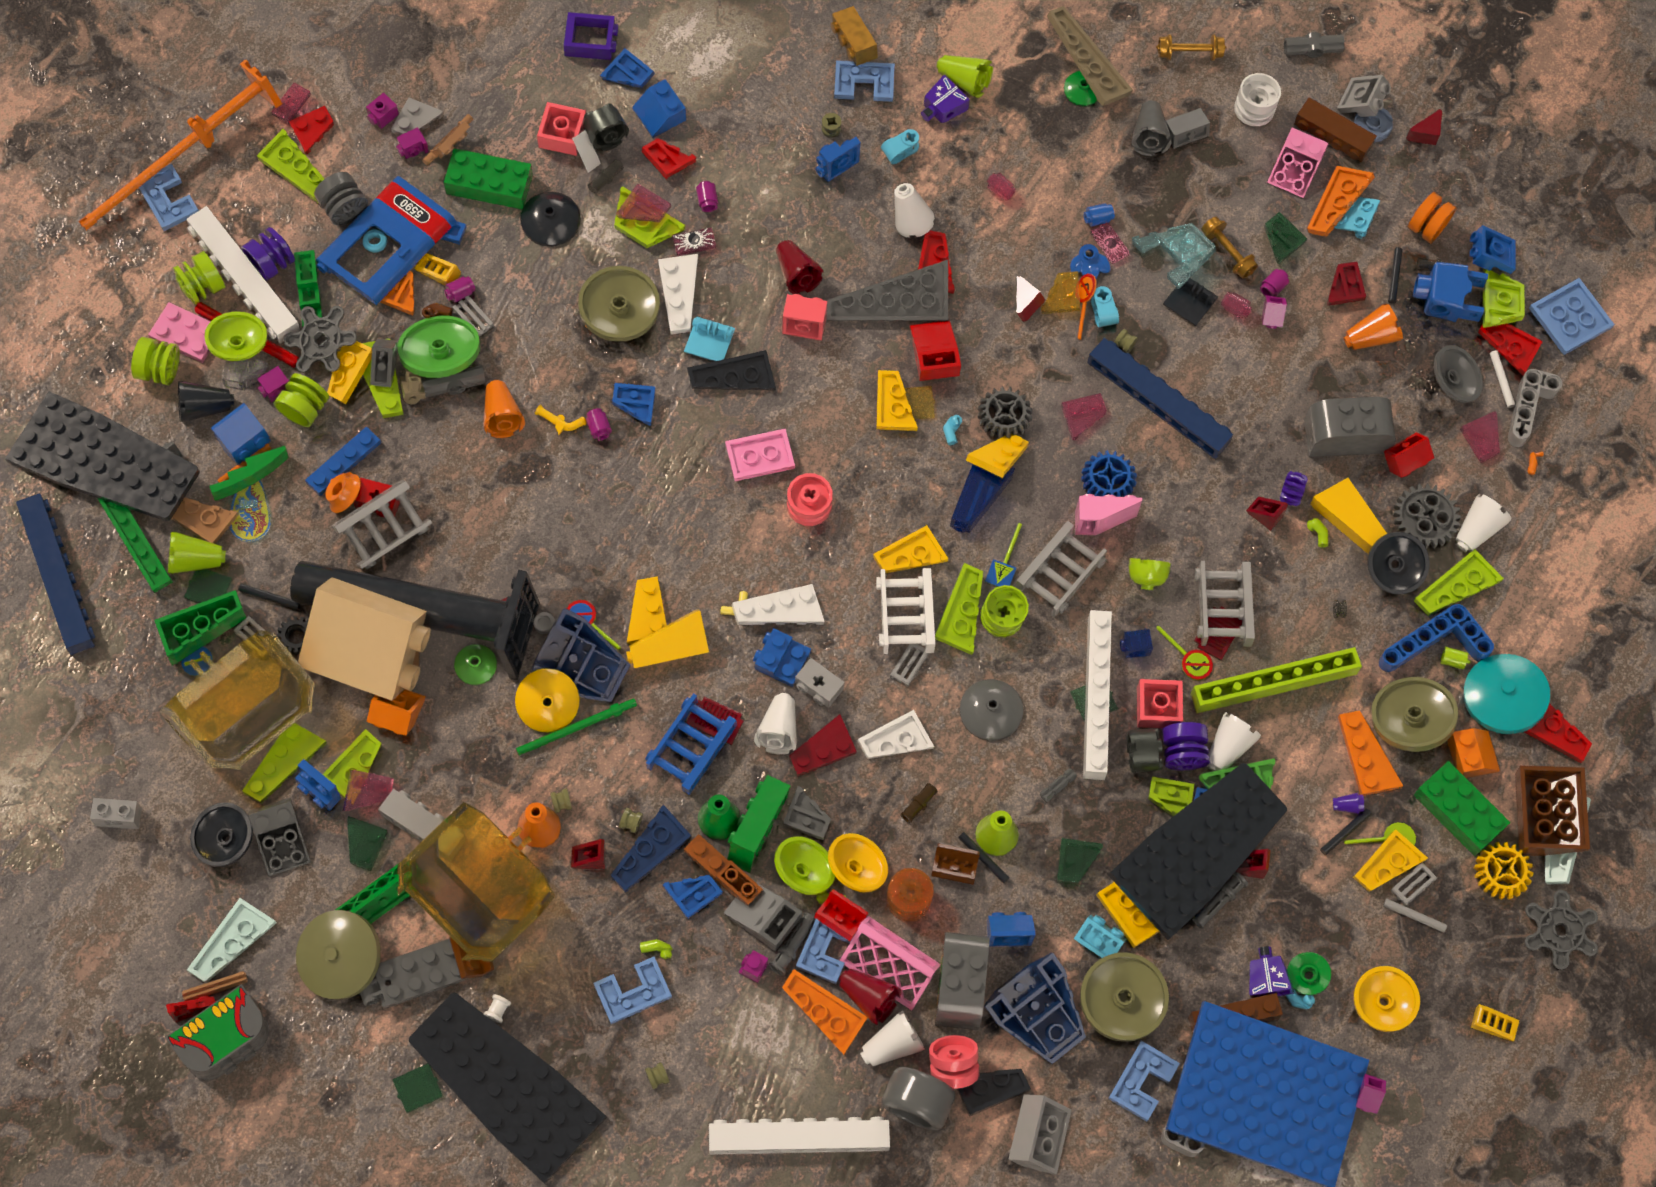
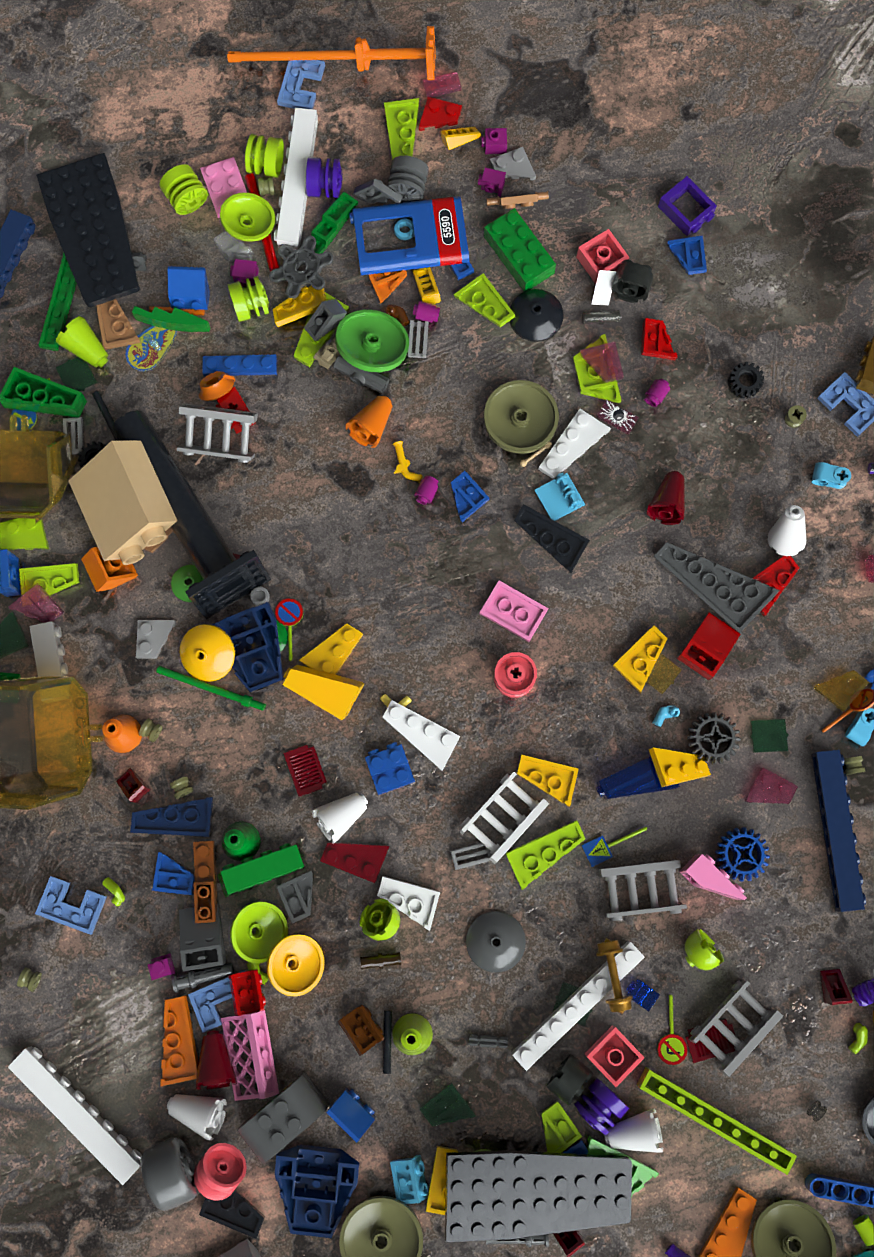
camera: 50 degrees right, 10 degrees up
black cone [178,381,234,422] -> none
blue slope [632,79,686,138] -> none
blue fence [645,693,737,795] -> none
coral brick [782,294,827,341] -> none
light grey brick [795,658,845,708] -> none
blue plate [815,137,861,182] -> none
clear orange wheel [886,868,934,921] -> none
lime wheel [980,585,1029,638] -> none
slope [1017,276,1046,322] -> none
none -> light grey wing [136,620,176,659]
none -> olive wheel [258,177,275,197]
none -> dark grey wing [353,179,402,203]
none -> lime cylinder [360,899,400,941]
none -> yellow slope [440,126,481,150]
none -> lime wing [454,273,515,328]
none -> tan hinge [520,441,552,467]
none -> pearl gold piece [596,938,633,1014]
none -> black tyre [728,362,764,399]
none -> clear green piece [750,719,789,753]

